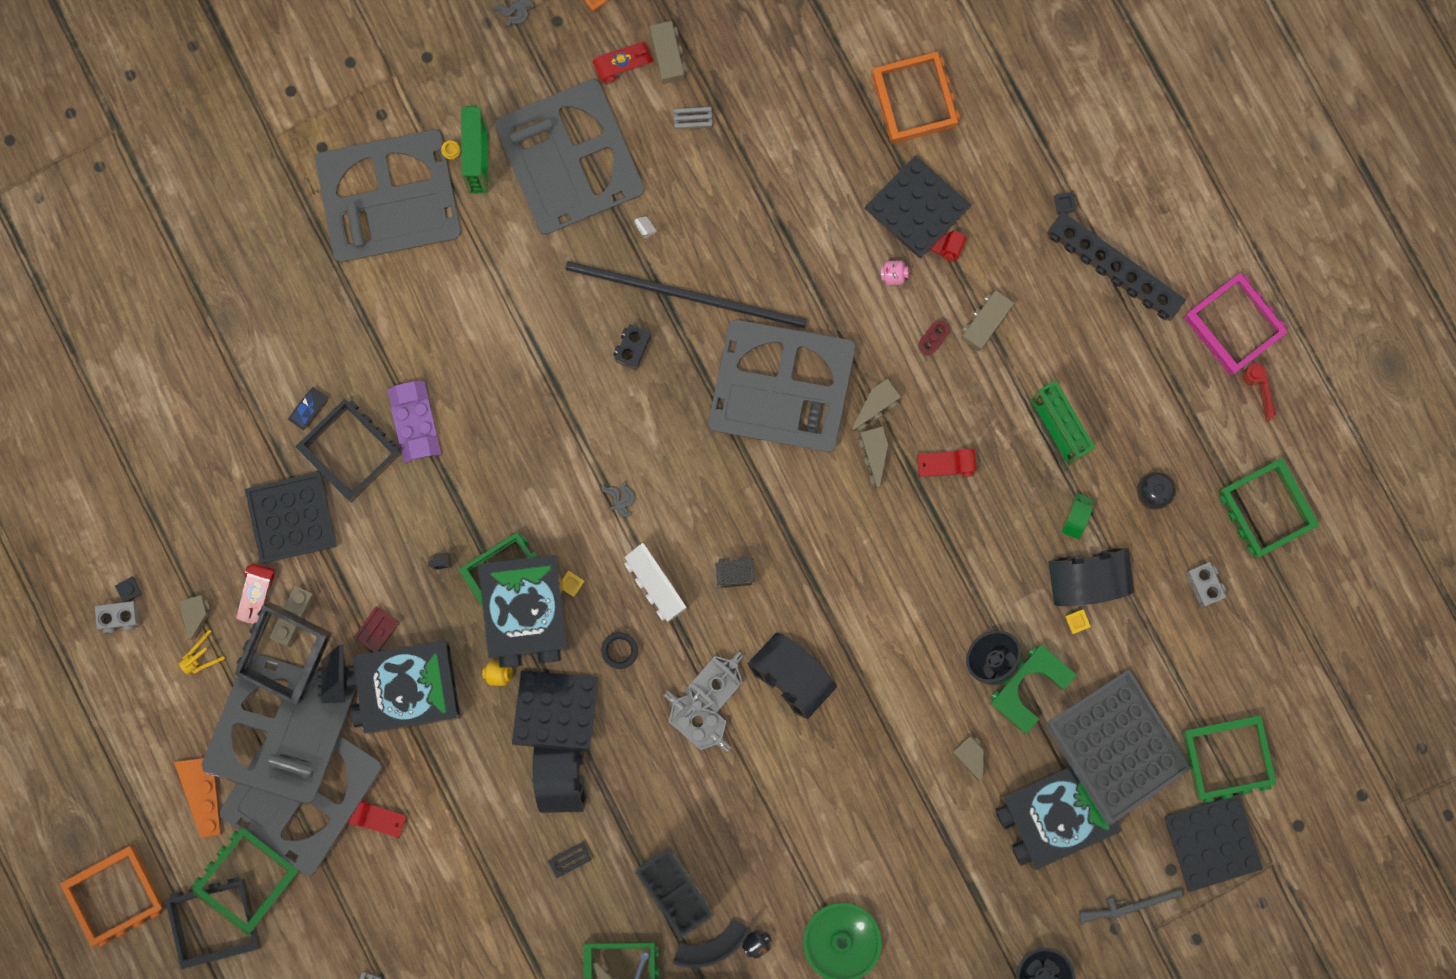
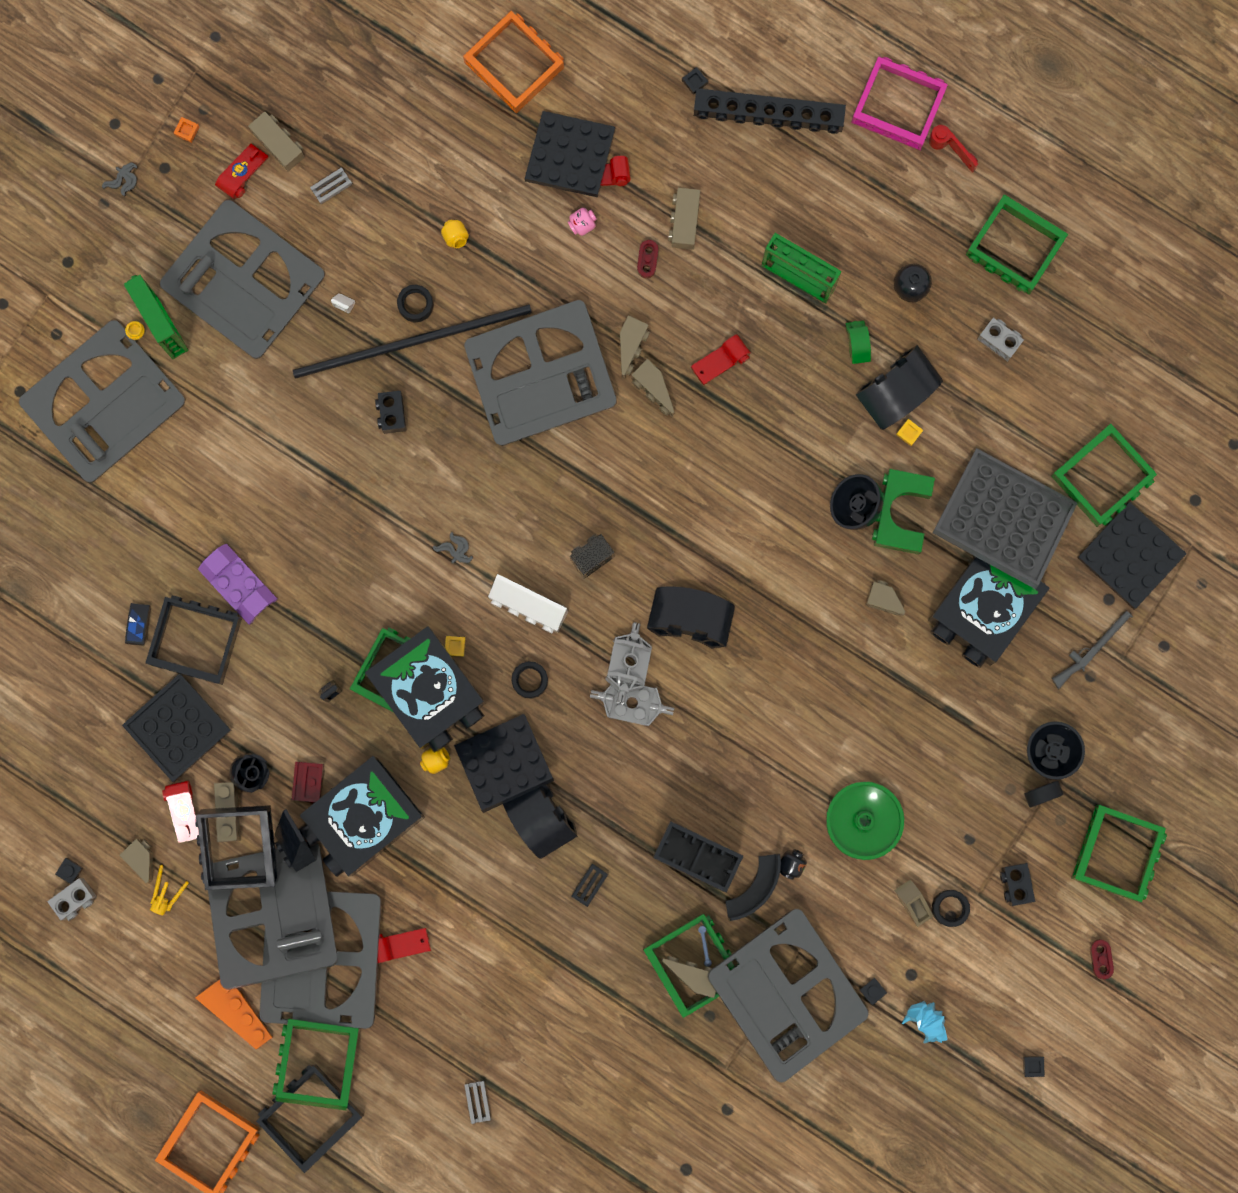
camera: 25 degrees left, 0 degrees up
none -> black cylinder [229,753,270,793]
none -> black tyre [397,284,434,323]
none -> yellow head [441,220,469,249]

